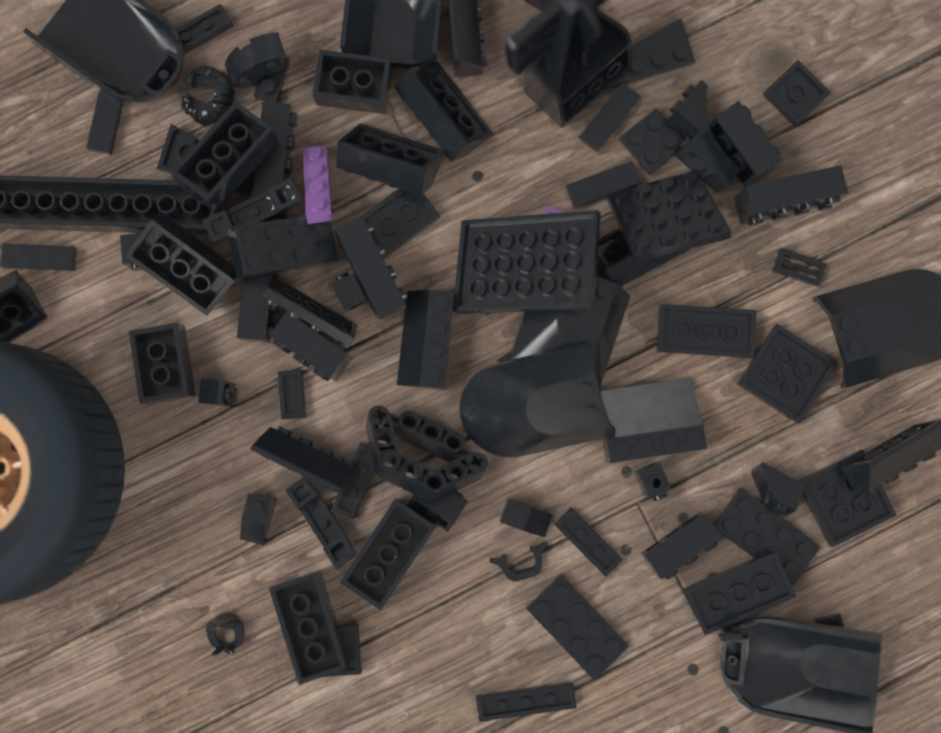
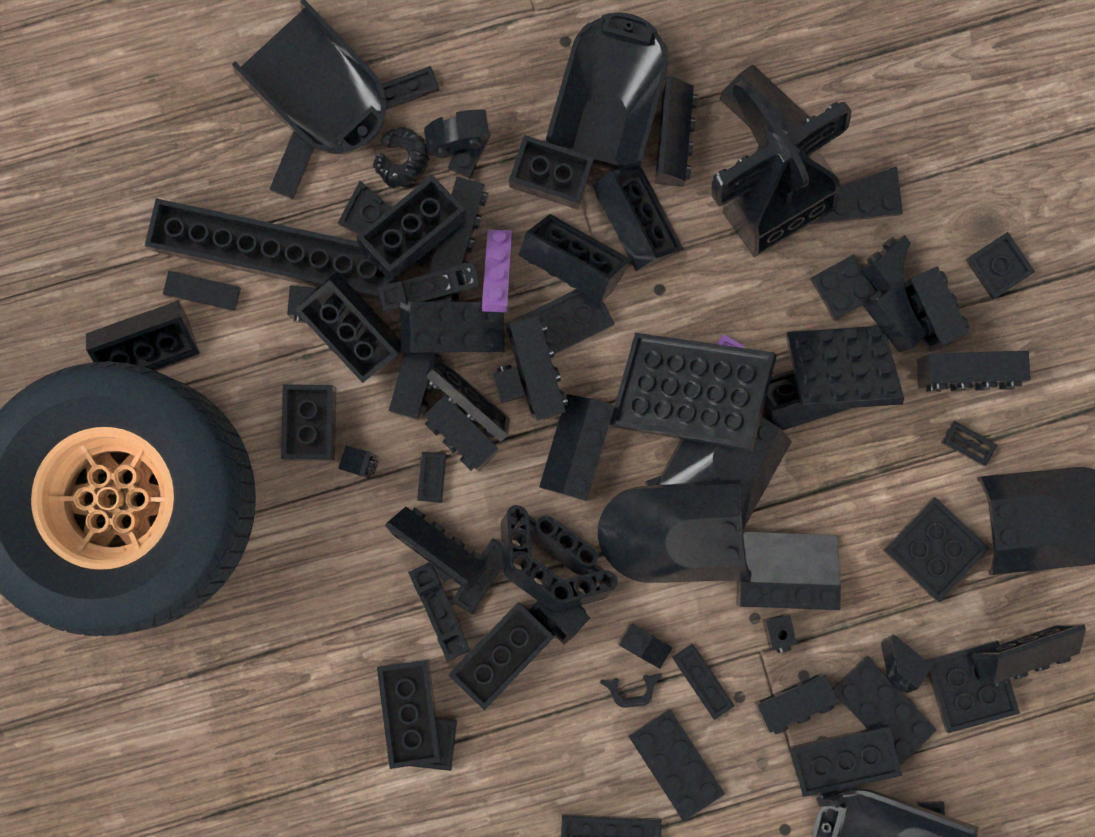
camera: 10 degrees right, 0 degrees up
black piece [206,613,245,656] -> none
black slope [240,492,277,546] -> none
black tile [566,161,641,209] -> none
black tile [579,82,641,153] -> none
black plate [657,304,756,359] -> none

